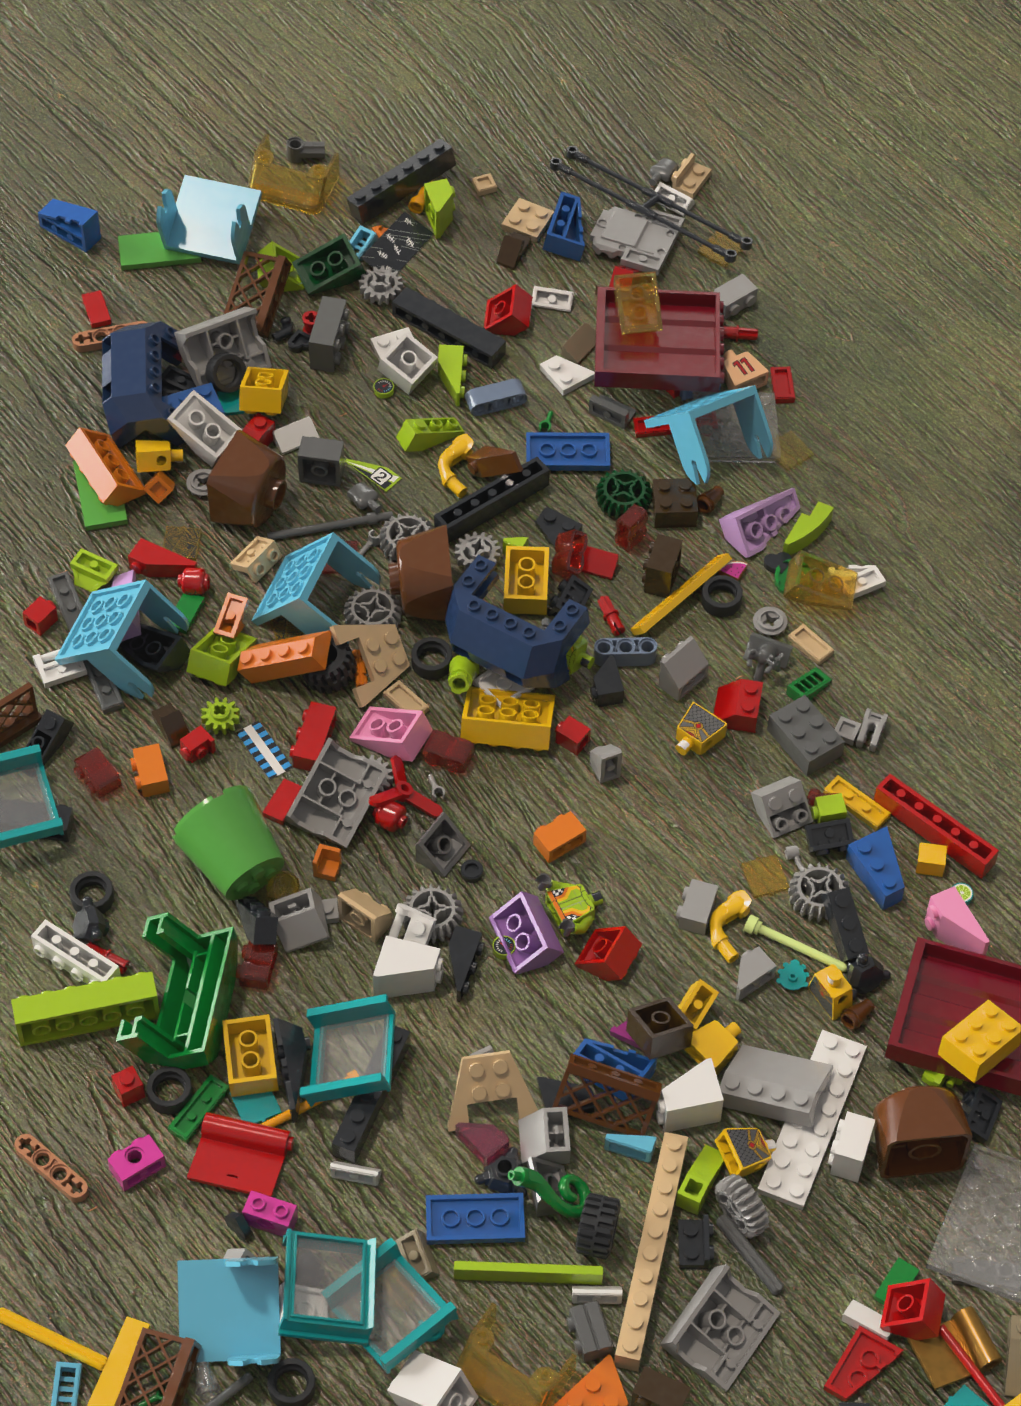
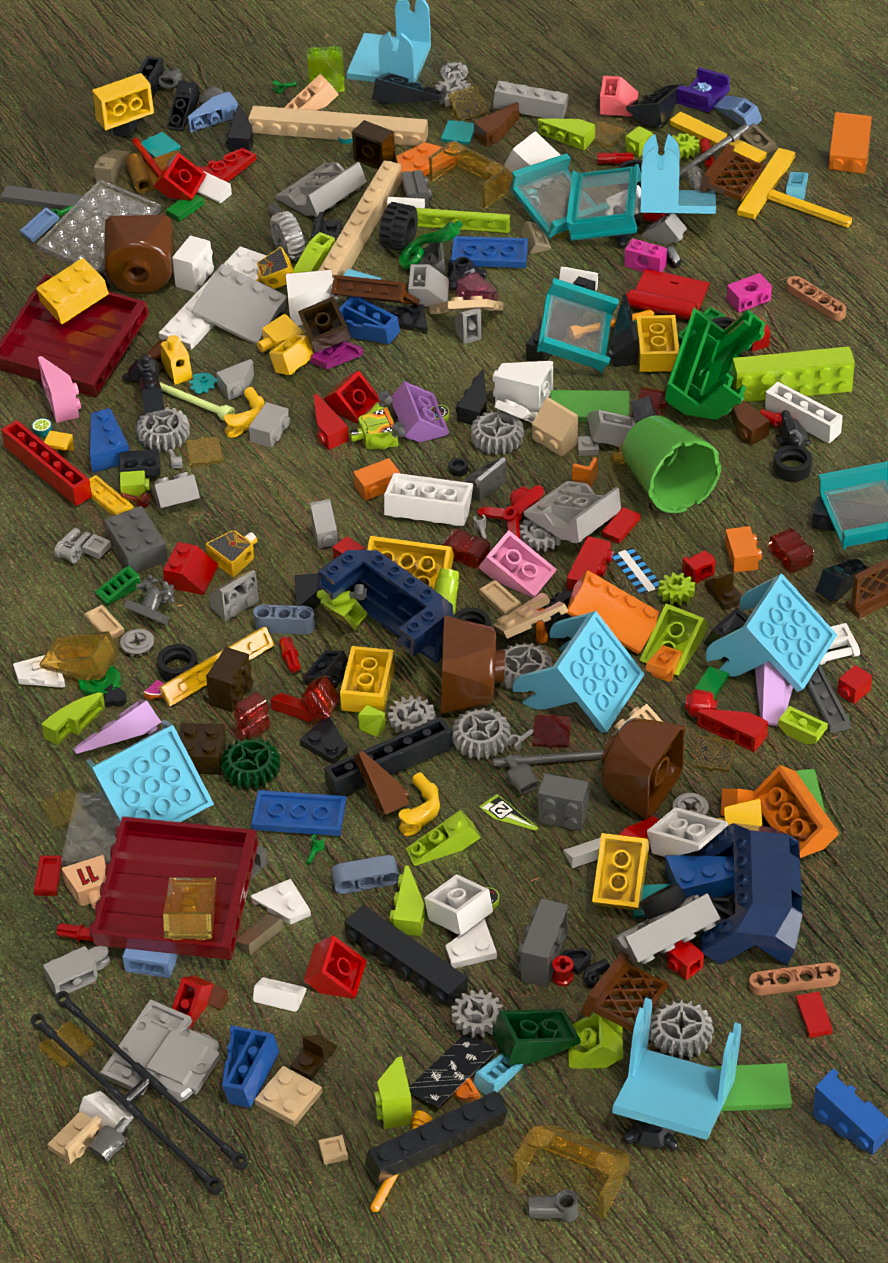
camera: 170 degrees left, 10 degrees down
none -> red slope [313,394,349,450]
none -> white slope [384,473,473,526]
none -> bright green tile [551,390,629,422]
none -> light grey gear [649,999,714,1059]
none -> reddish brown slope [729,400,770,446]

